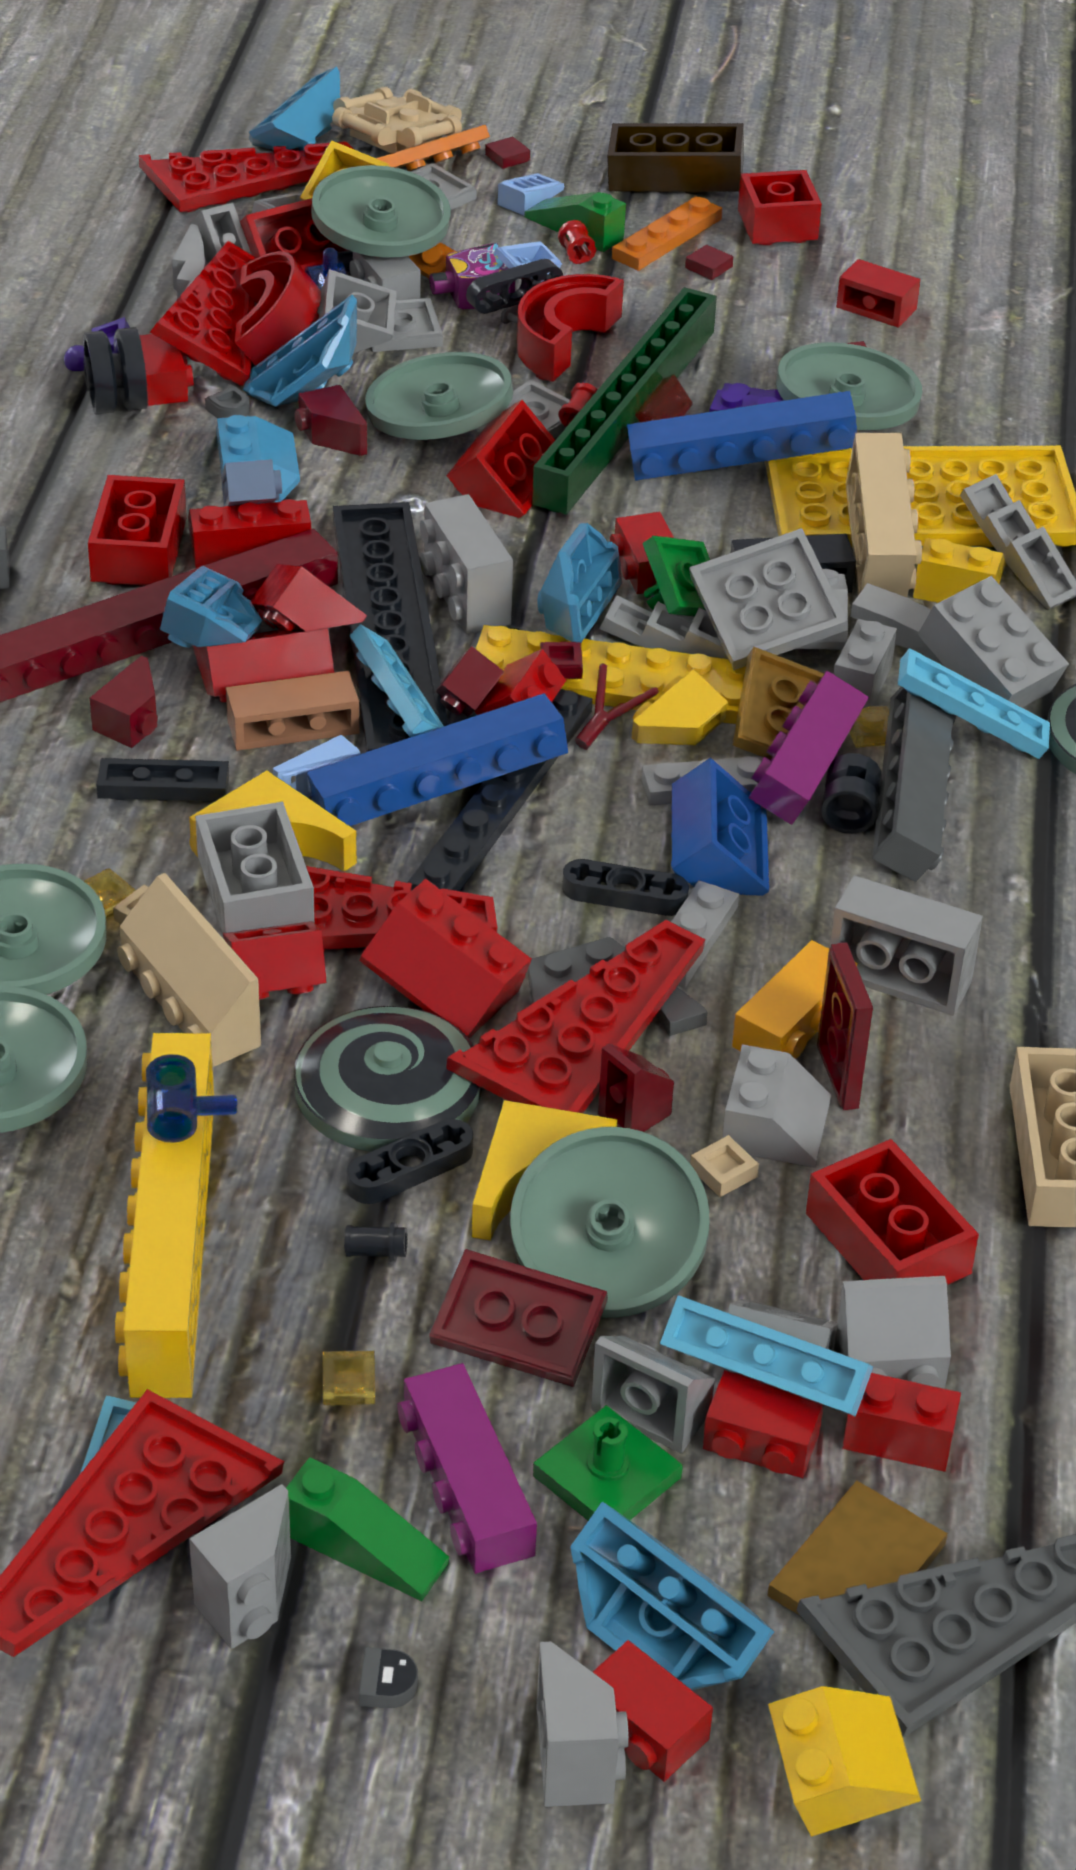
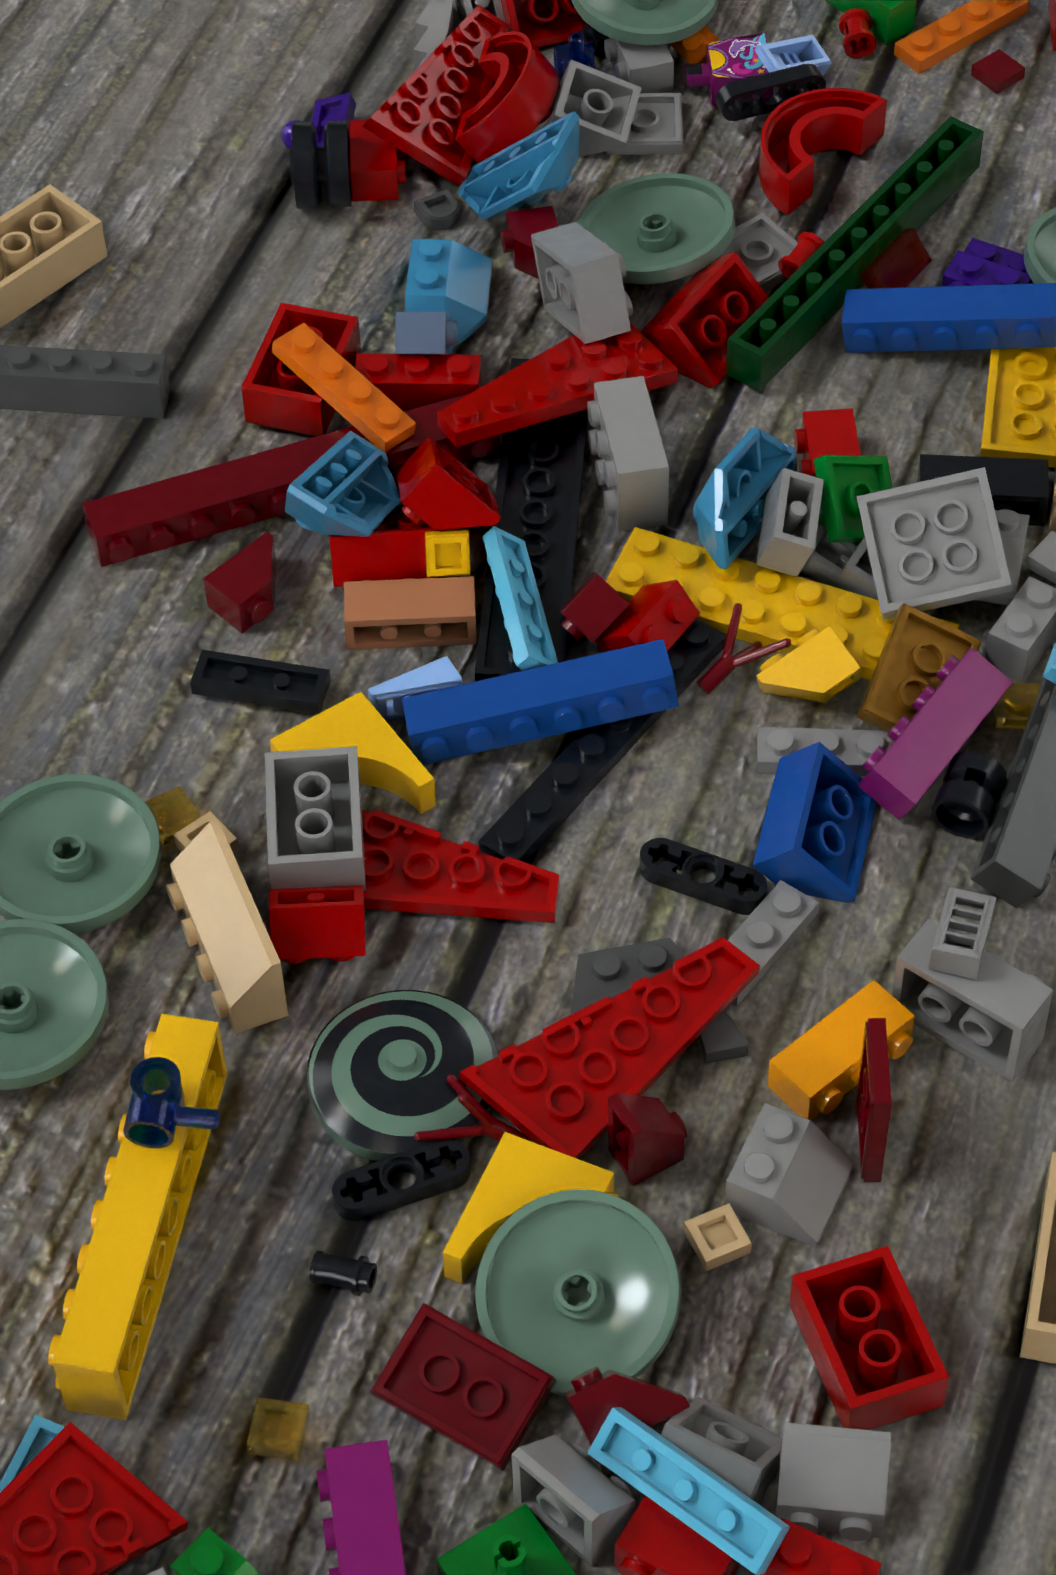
camera: 15 degrees right, 10 degrees up
red slope [359,878,532,1038] -> none
dark red tile [540,642,583,679] -> none
none -> orange plate [272,323,416,452]
none -> dark red plant [414,1074,529,1142]
none -> yellow tile [425,530,471,578]
none -> red wing [437,322,678,447]
none -> light grey brick [531,222,633,344]
none -> dark red slope [564,1367,690,1447]
none -> light grey brick [756,468,824,577]
none -> light grey slope [929,887,997,980]

